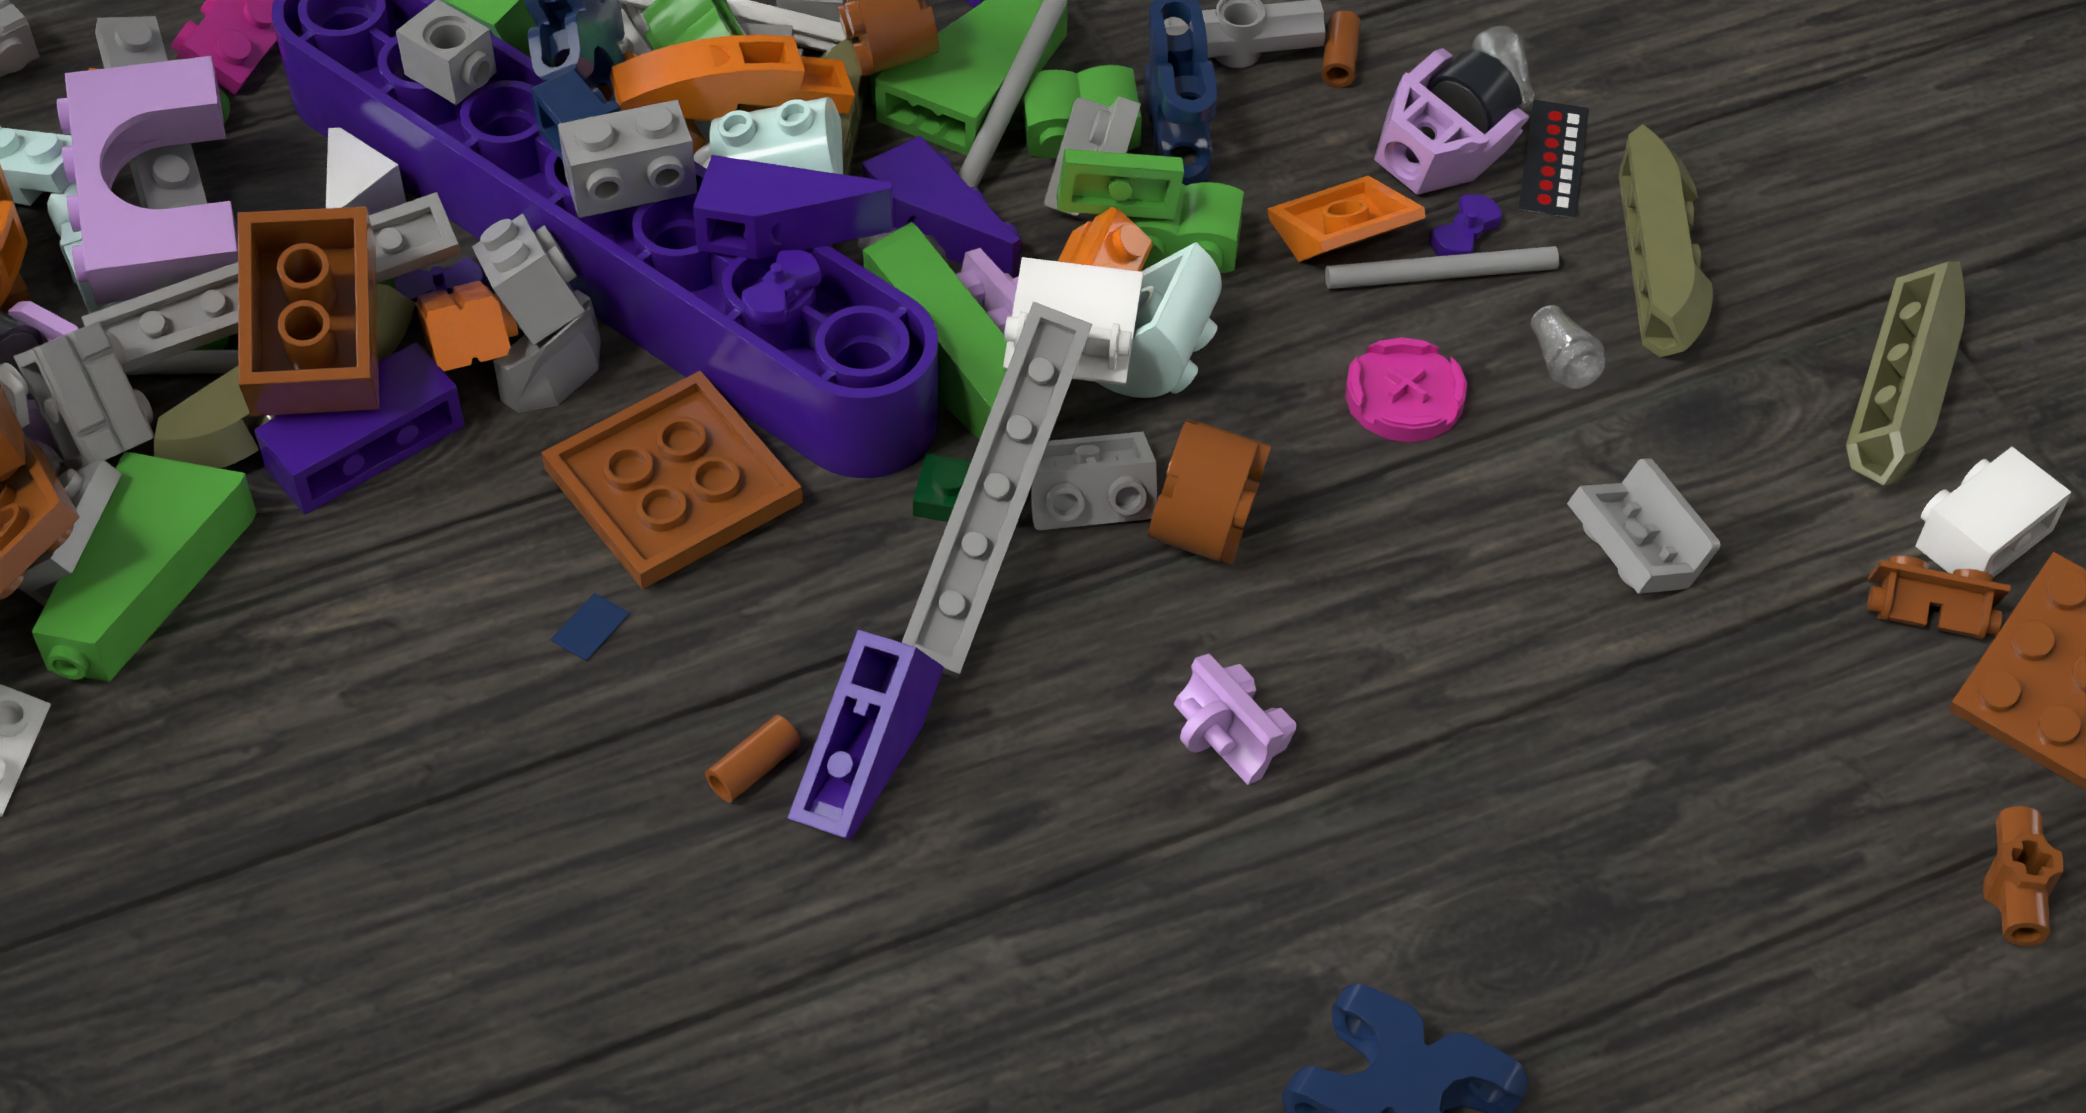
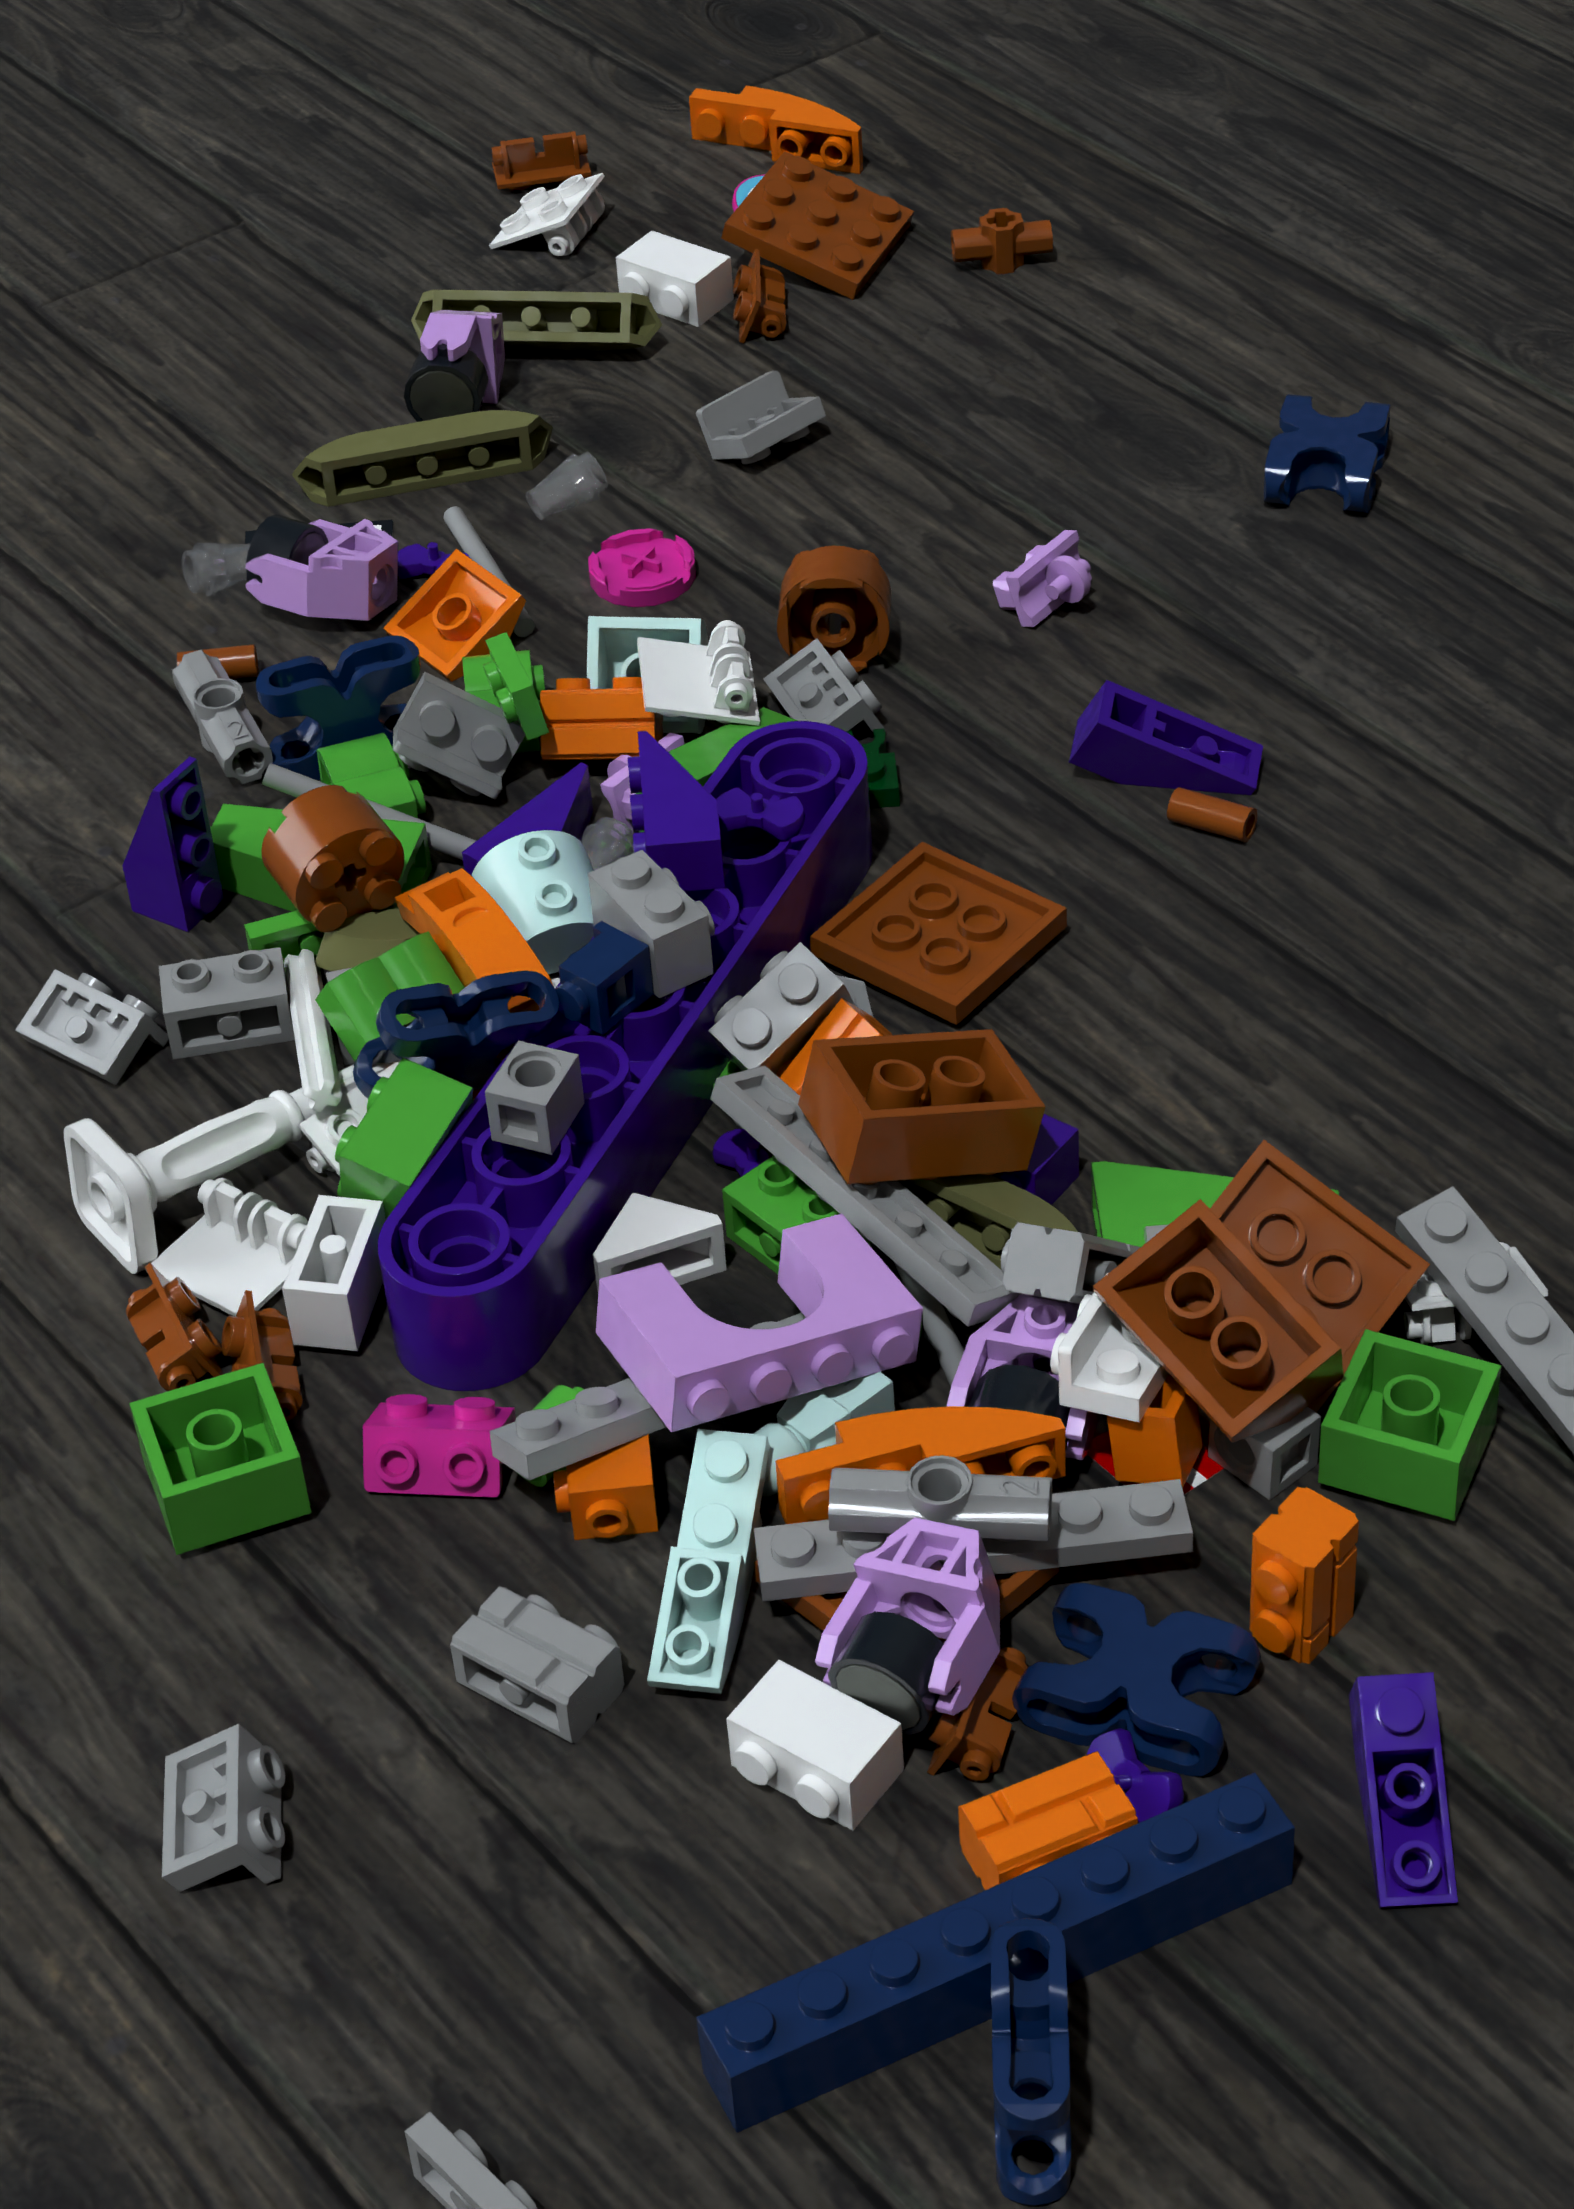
camera: 100 degrees left, 10 degrees down
dark blue sticker [550,593,630,661] -> none
light grey plate [902,301,1092,679] -> none
none -> piece [404,310,505,422]

